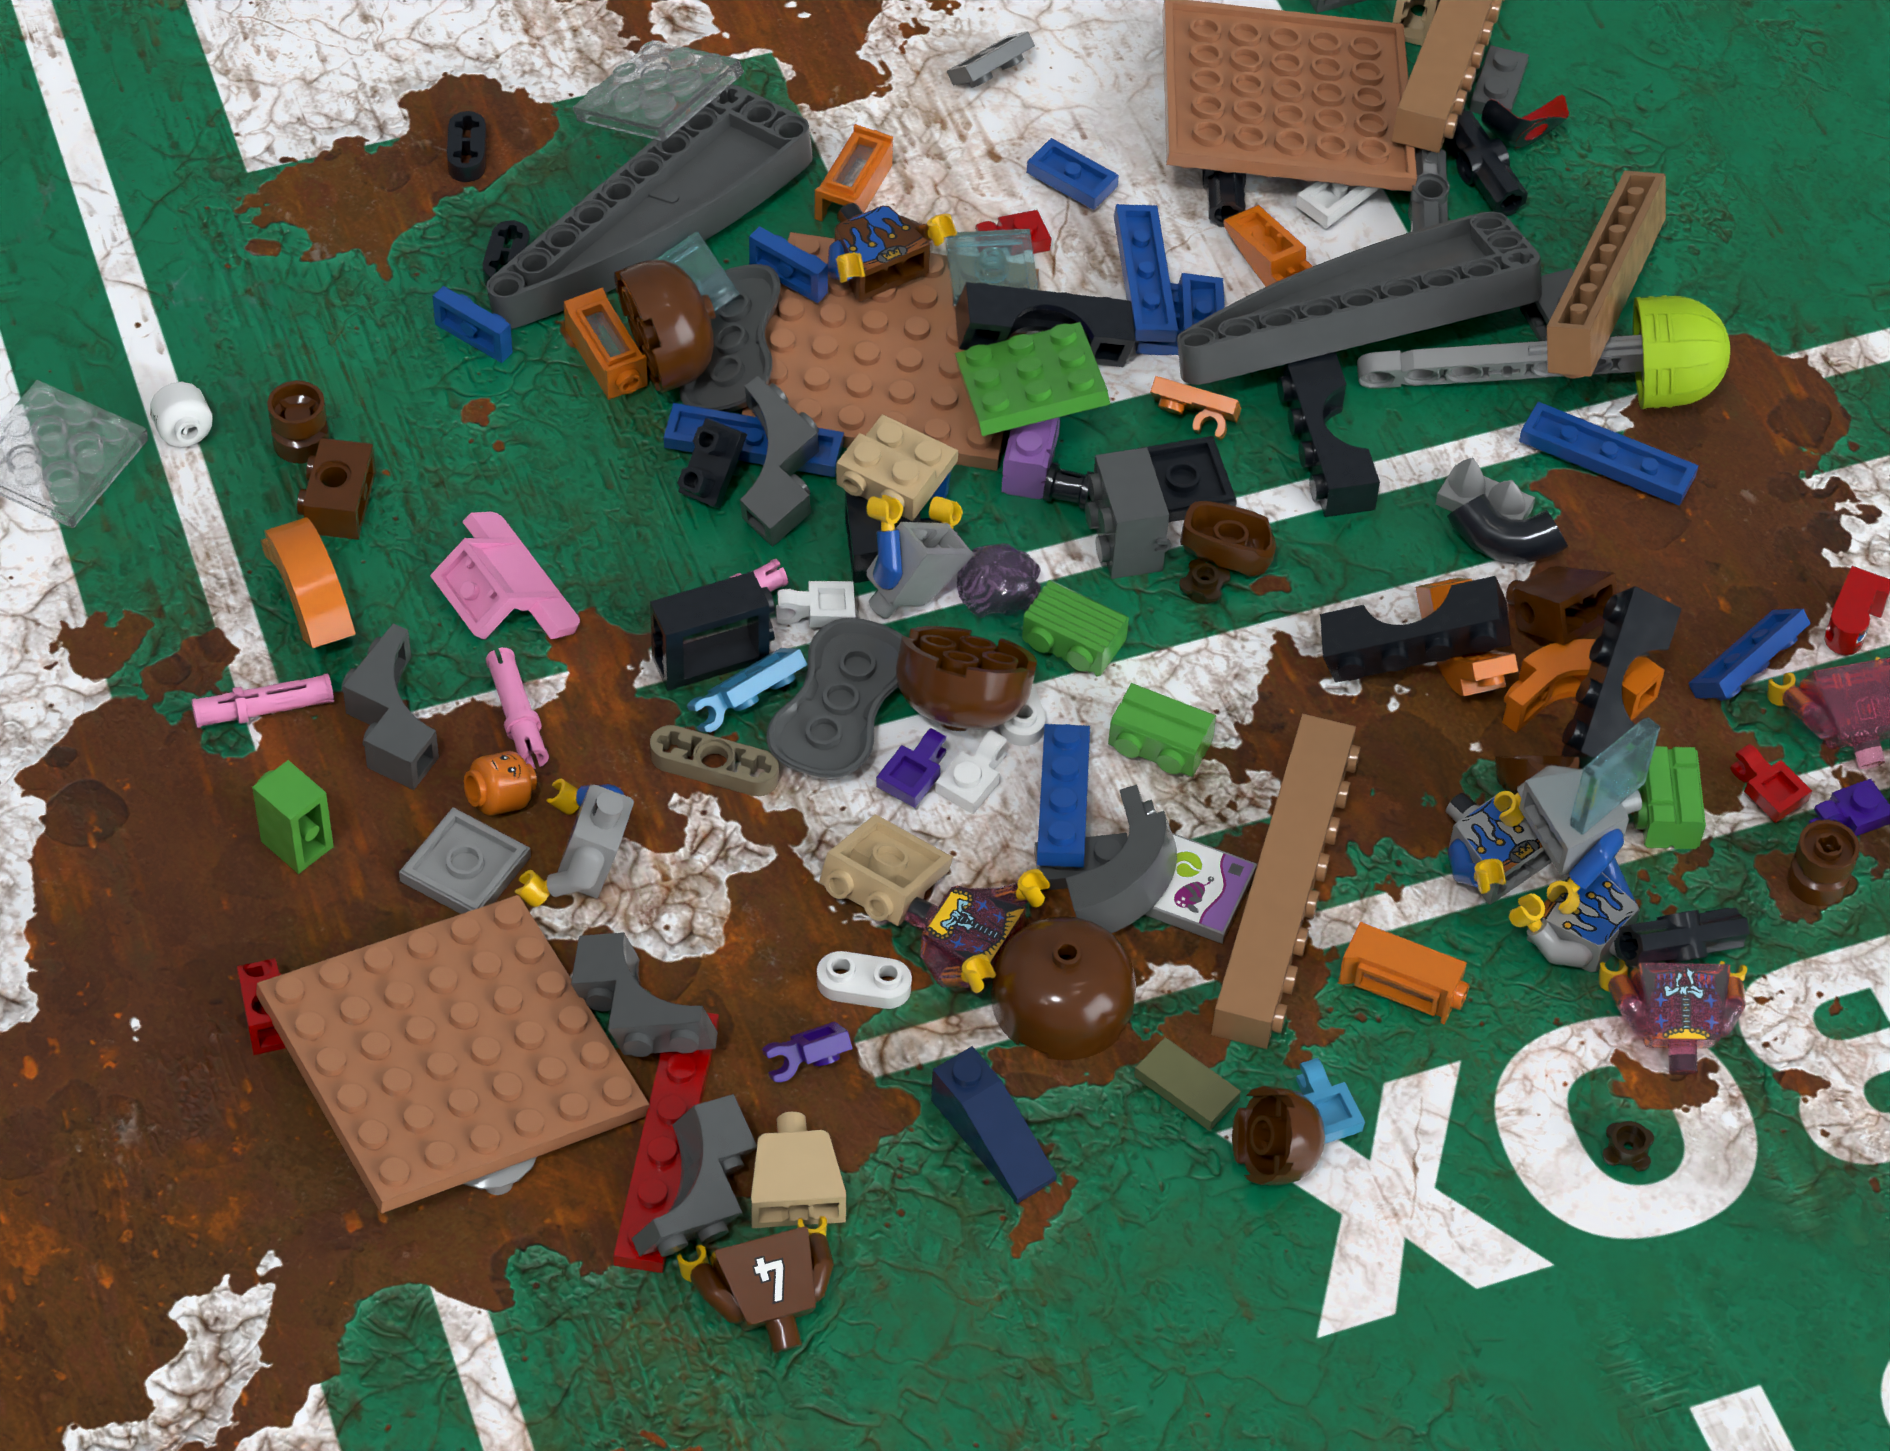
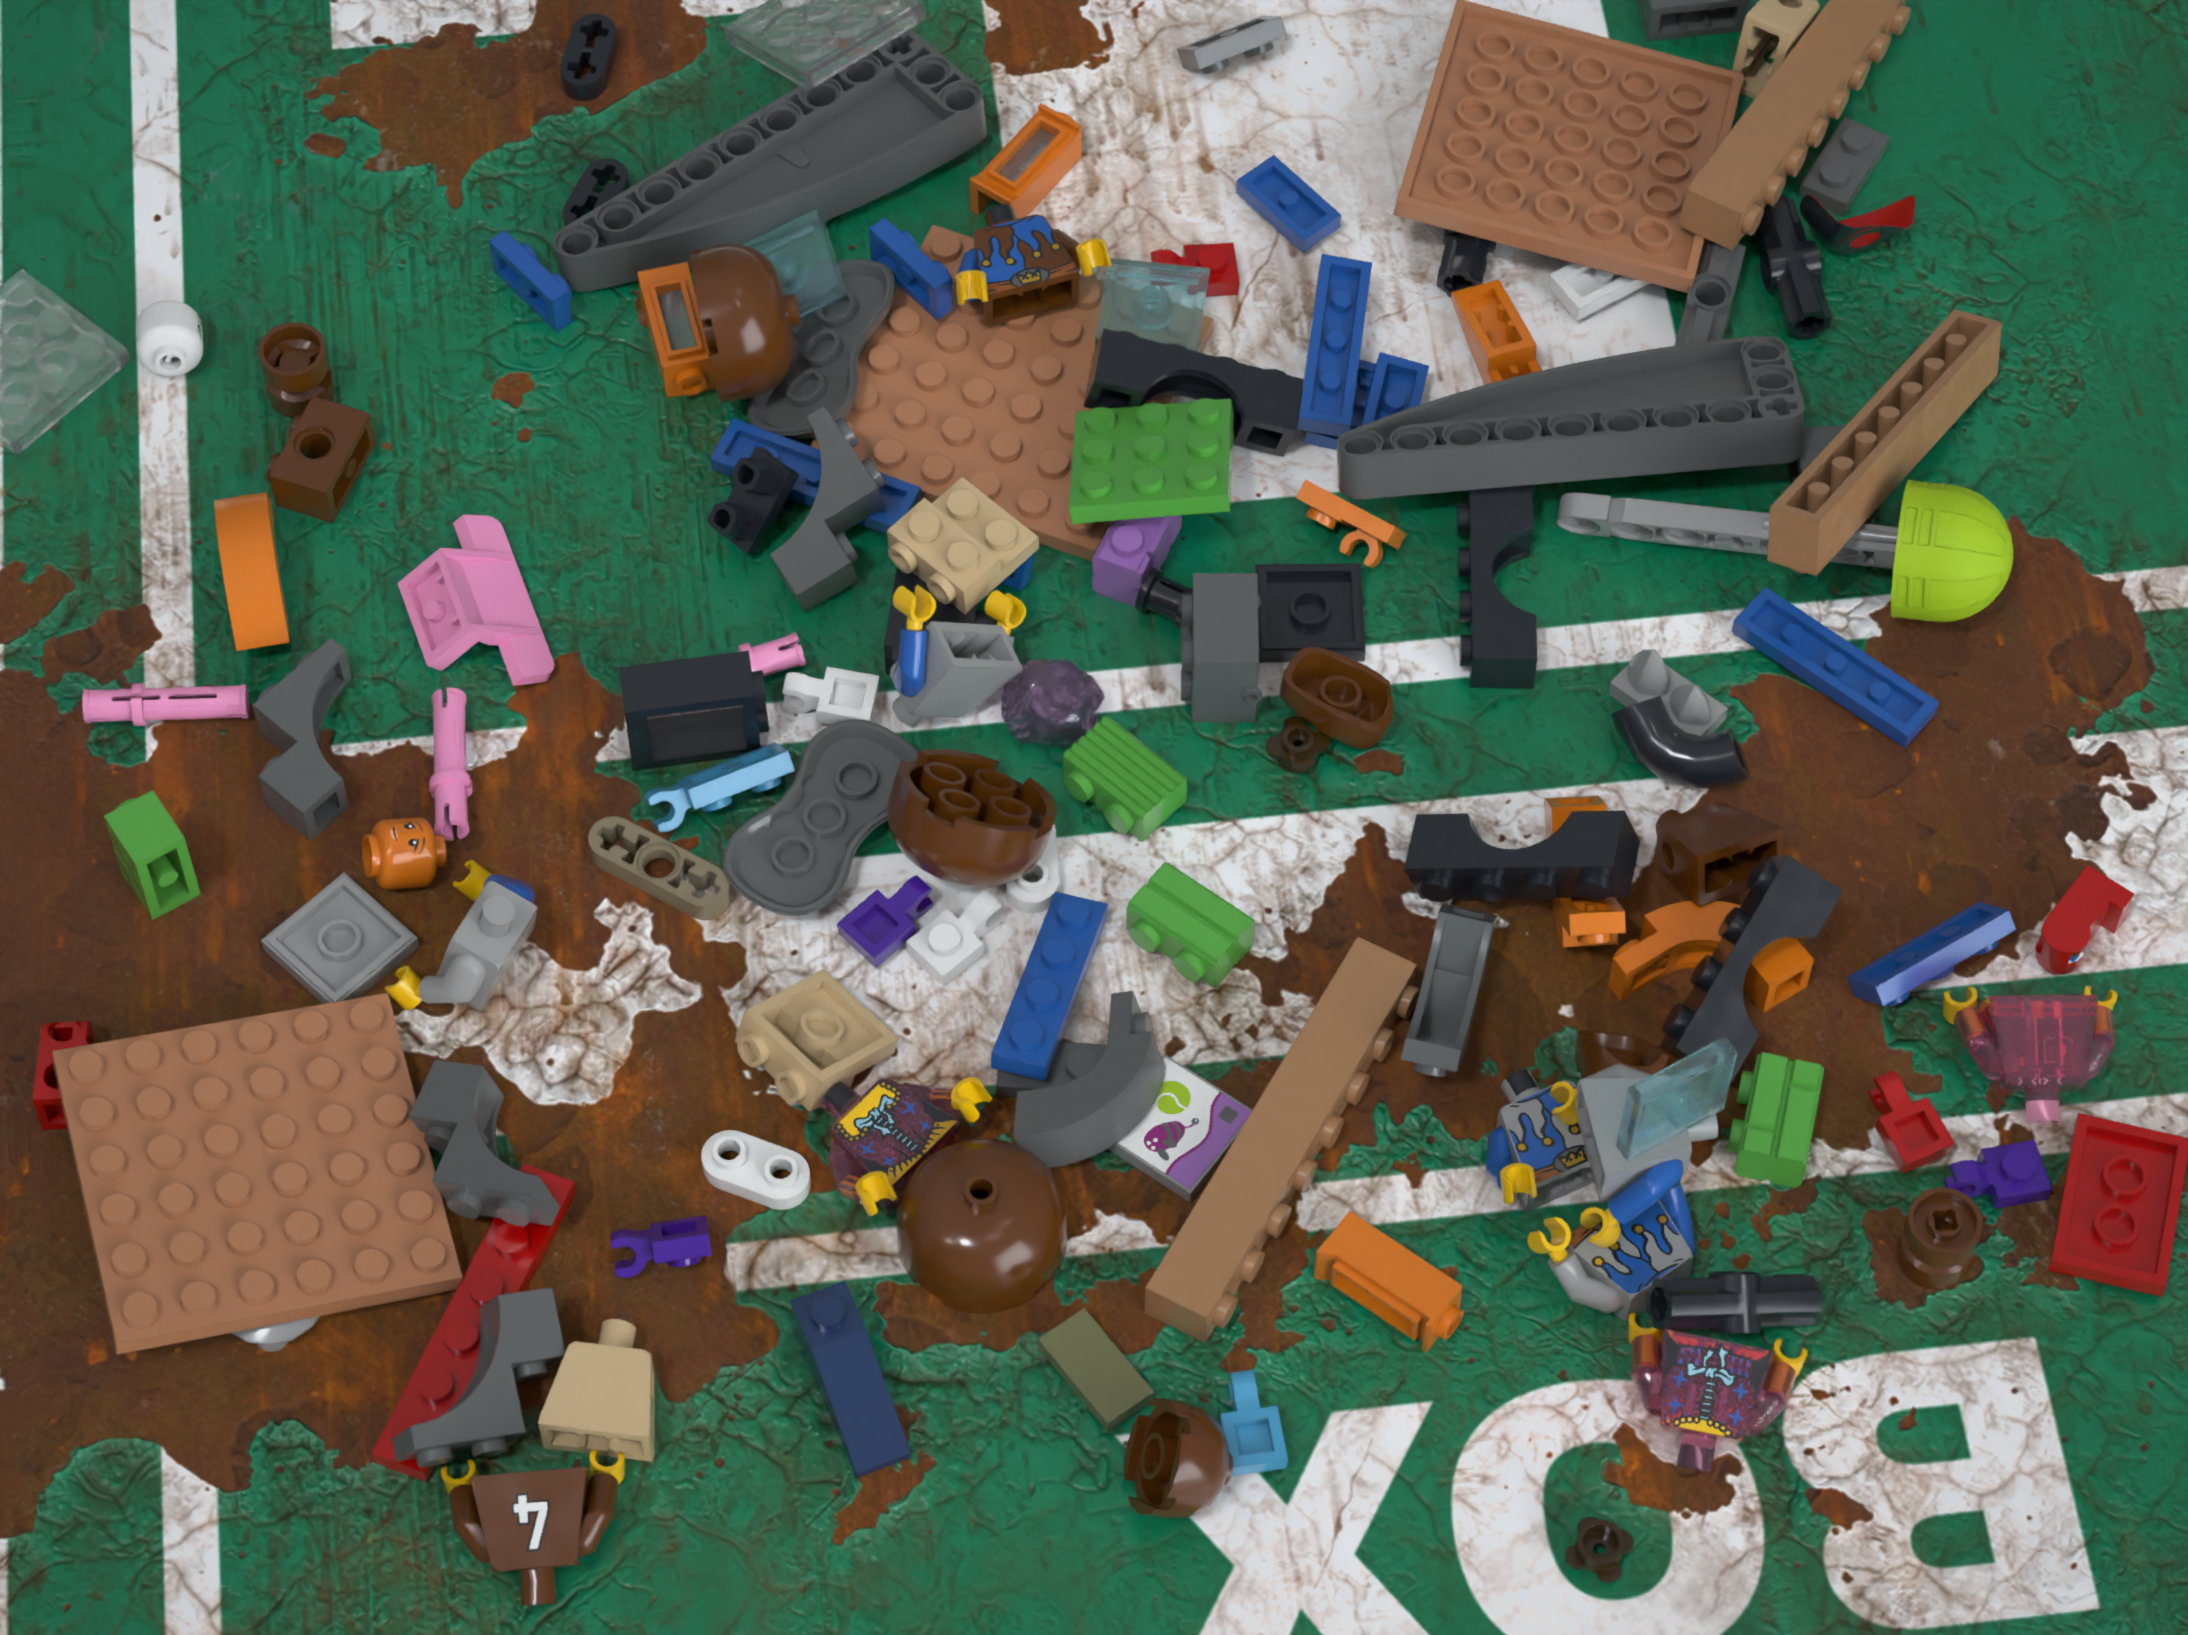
camera: 15 degrees right, 5 degrees up
none -> dark grey arch [1401,904,1497,1077]

